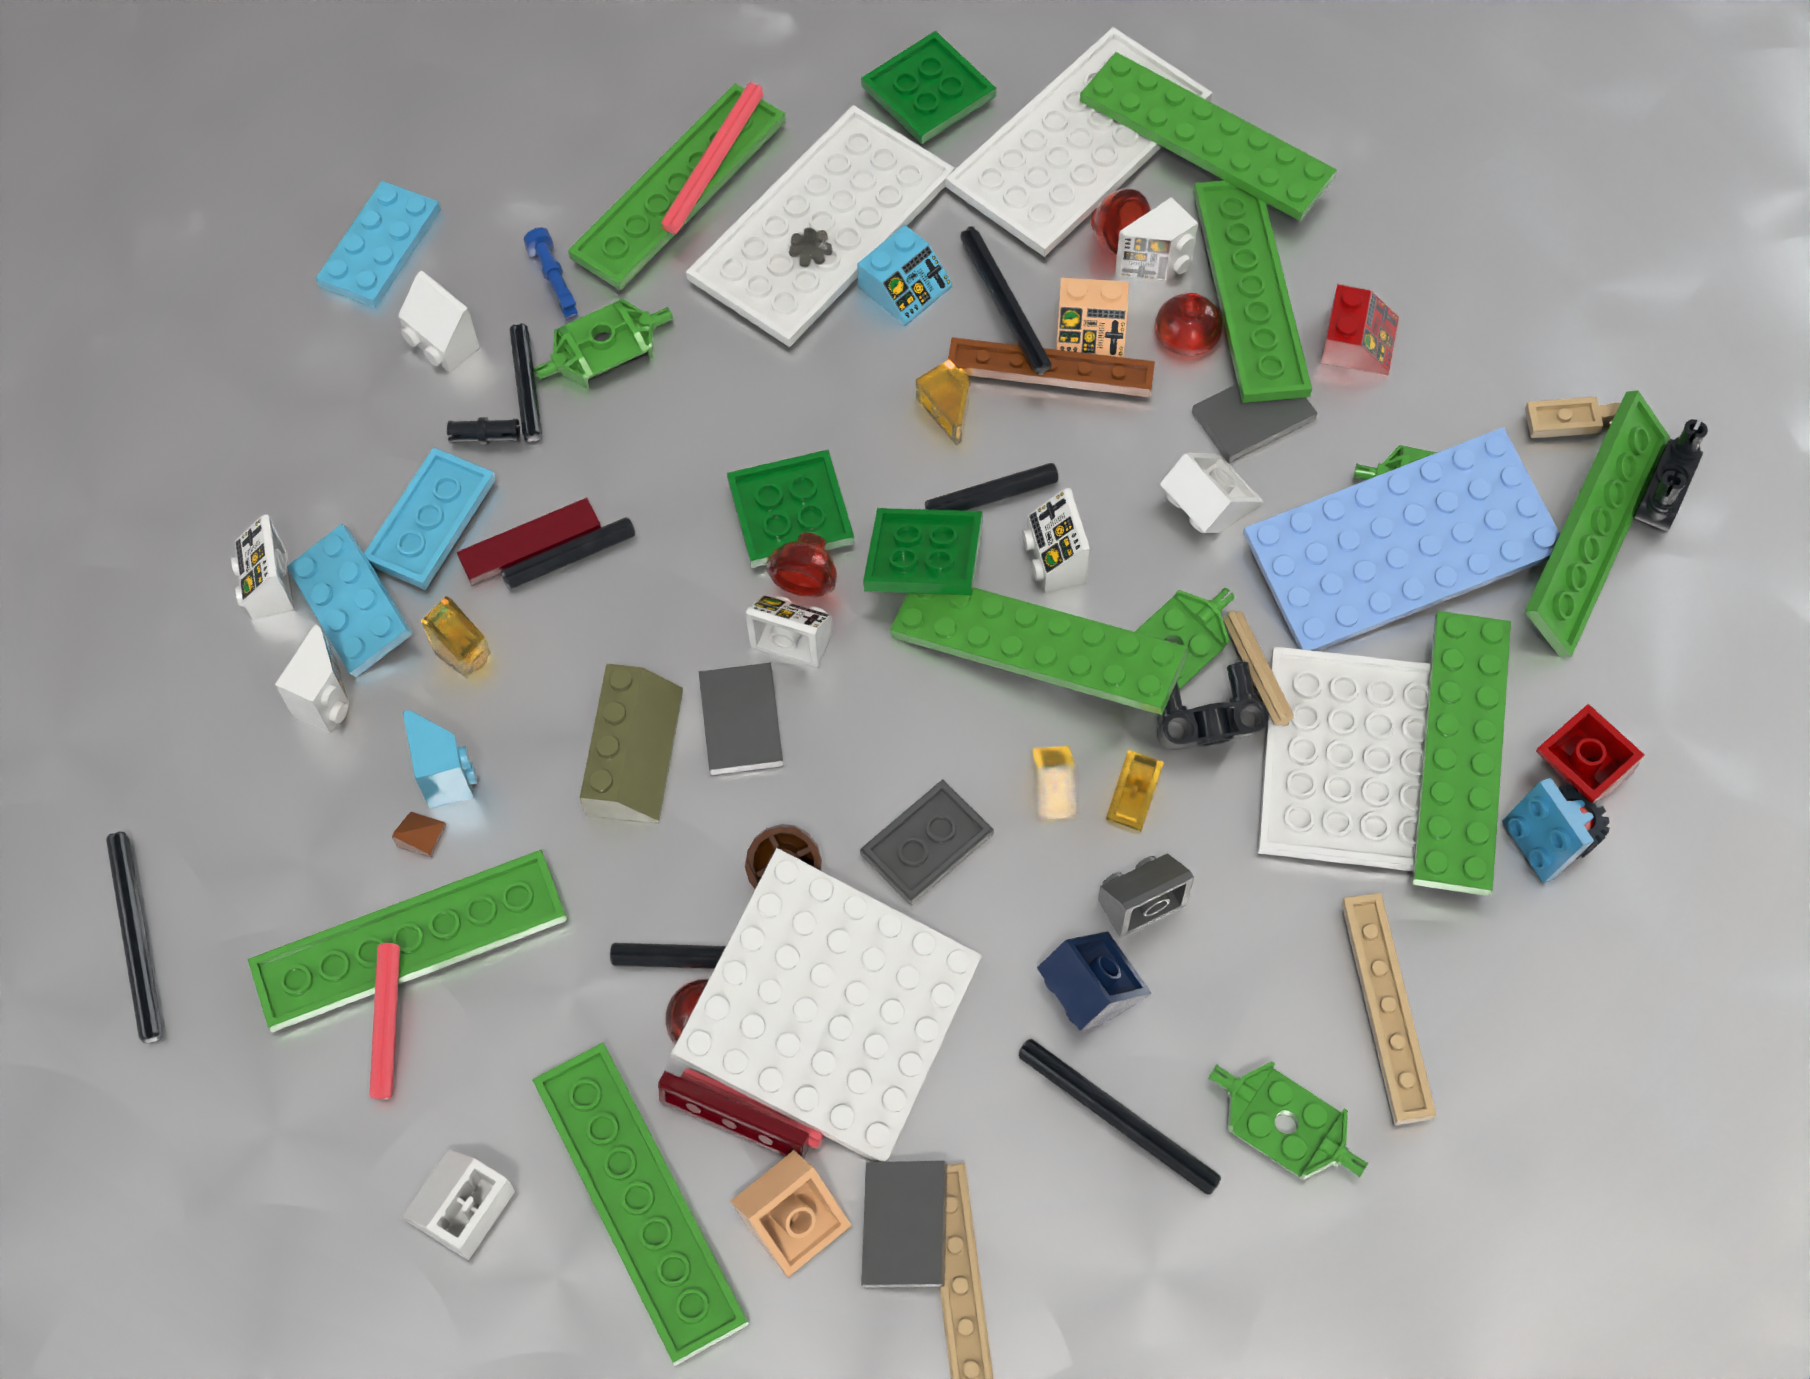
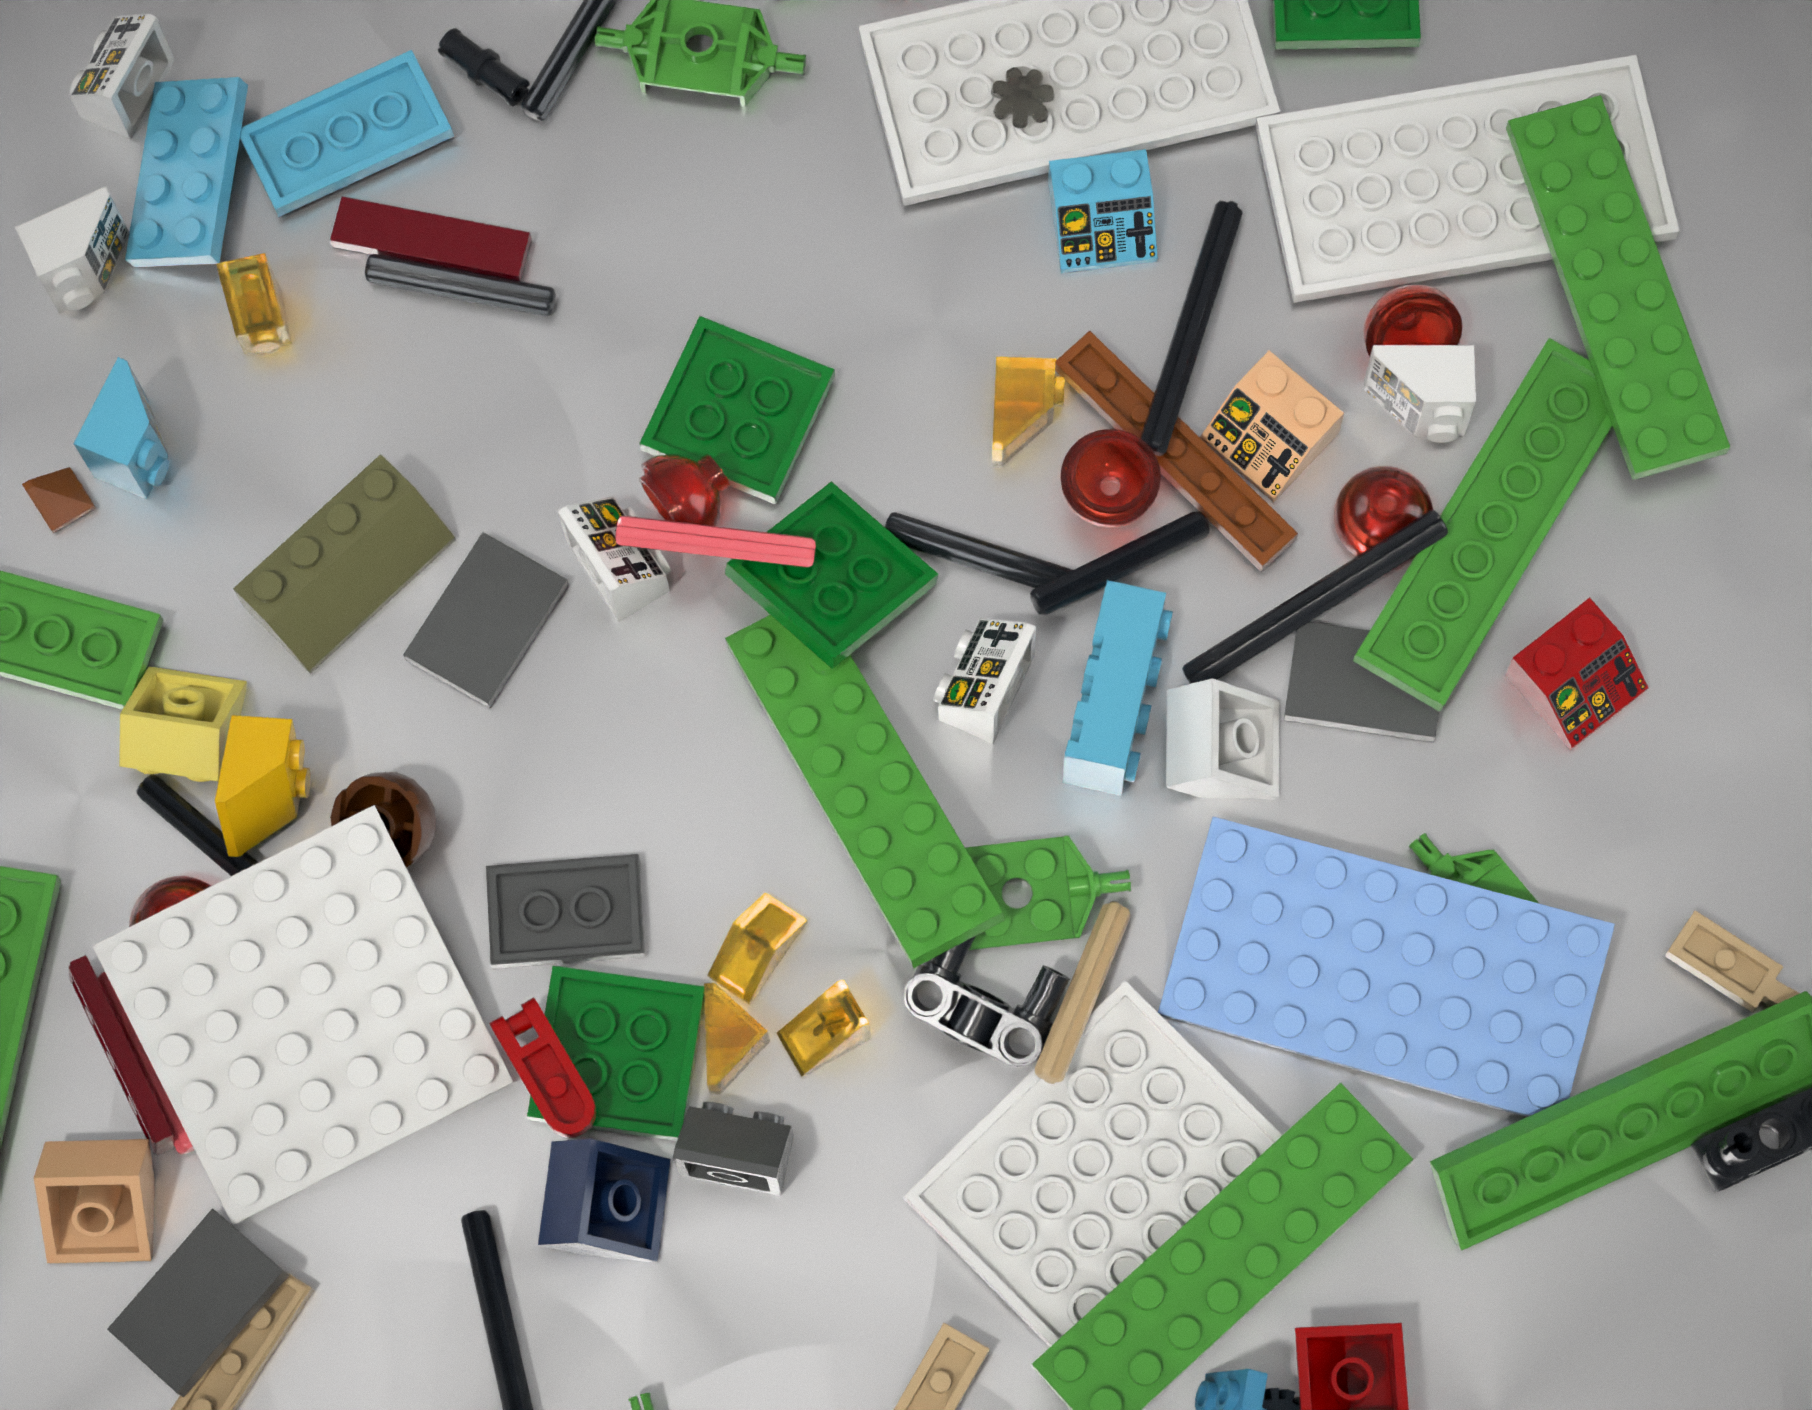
camera: 40 degrees right, 10 degrees up
none -> light yellow slope [119,666,247,782]
none -> yellow slope [215,715,311,857]
none -> red plate [489,997,597,1138]
none -> green plate [527,966,706,1141]
none -> coral axle [615,515,816,568]
none -> clear yellow slope [704,983,770,1095]
none -> black axle [1030,512,1210,615]
none -> clear red piece [1060,429,1161,528]
none -> medium azure wedge [1062,580,1173,796]
none -> black axle [1182,510,1448,684]

